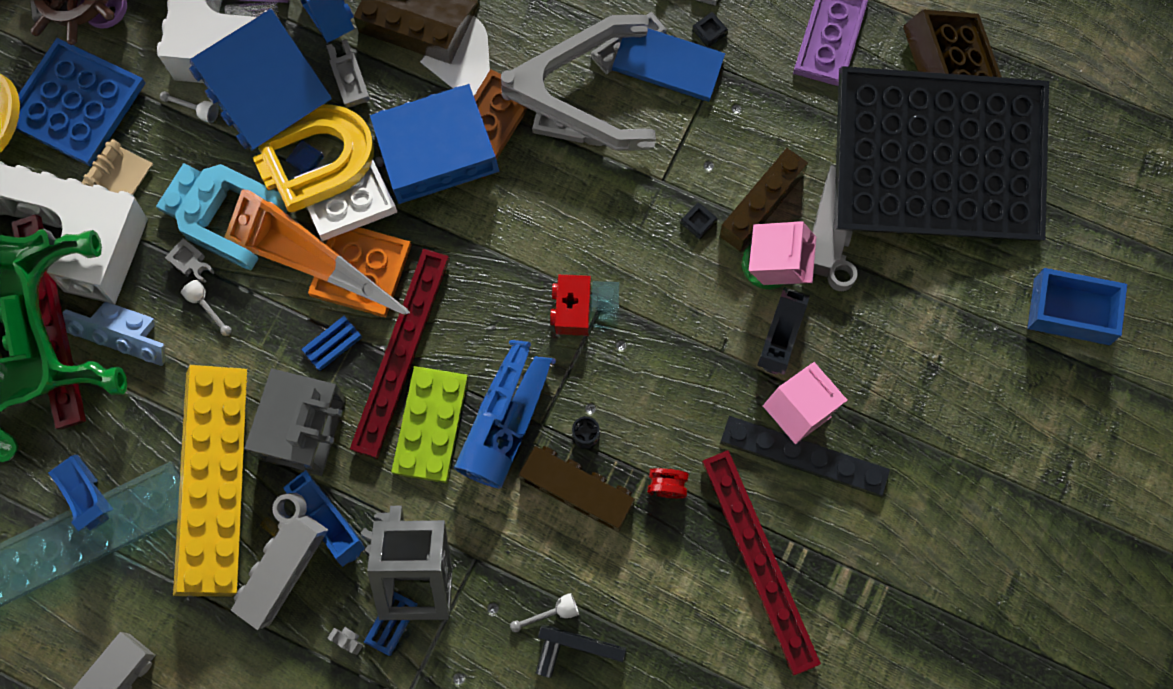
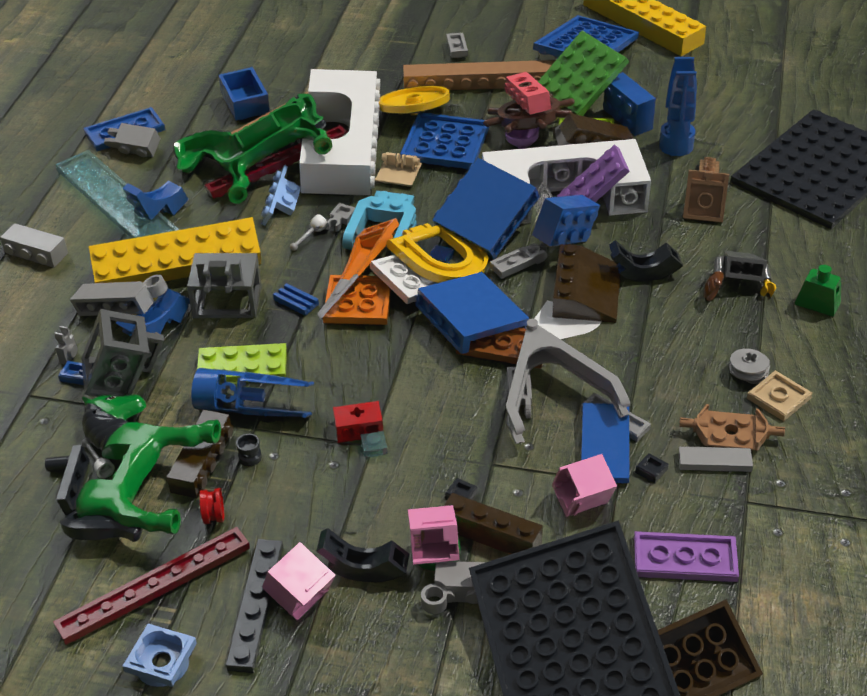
camera: 75 degrees right, 30 degrees down
dark red plate [350,249,450,459] -> none
none -> green animal [60,394,221,542]
none -> medium blue piece [123,624,197,687]
none -> bright pink piece [552,454,617,517]

